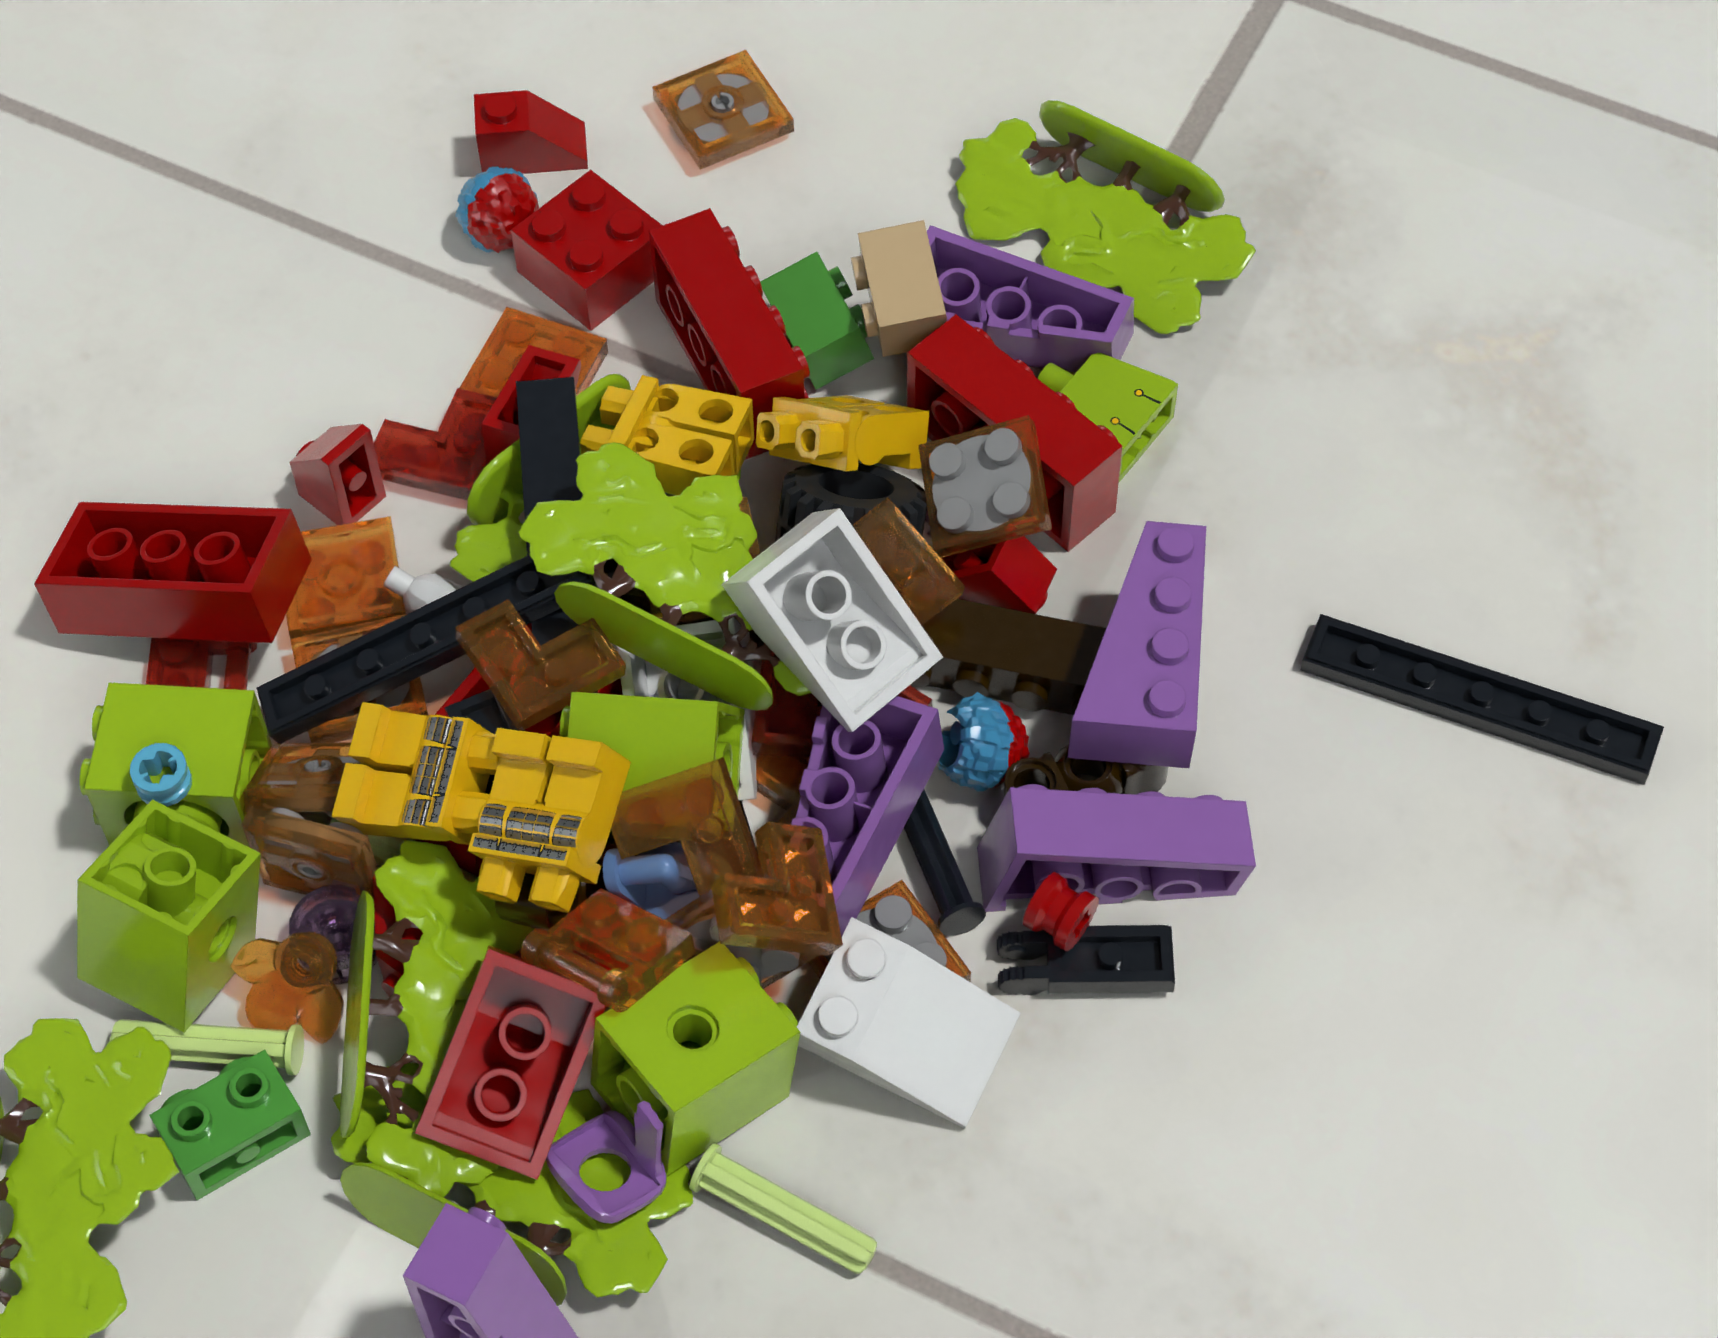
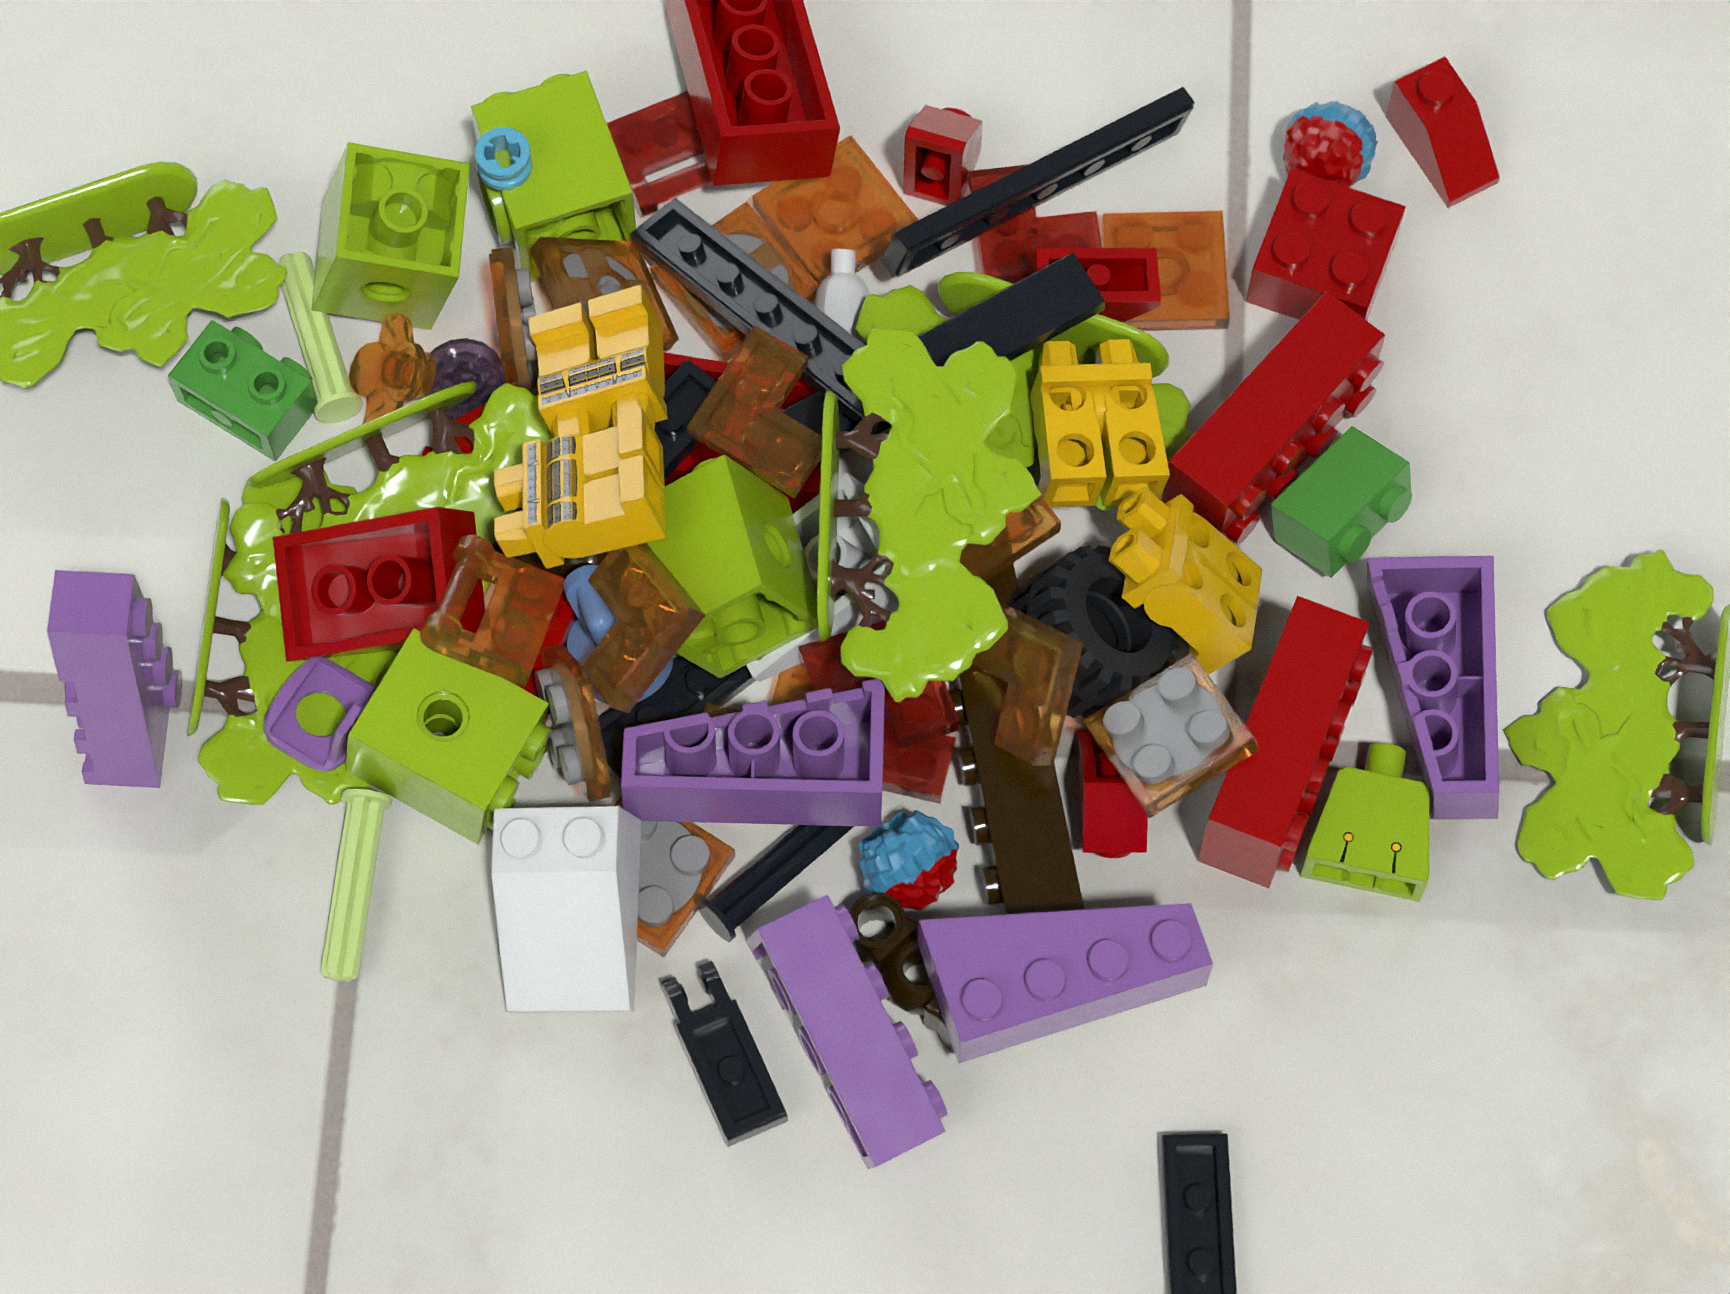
camera: 65 degrees right, 10 degrees up
clear orange piece [652,50,794,170] -> none
clear orange plate [710,822,843,956] -> none
white slope [721,508,943,732] -> none
tan brick [851,220,947,357] -> none
red wheel [1023,872,1099,951] -> none
none -> black tile [881,86,1195,277]

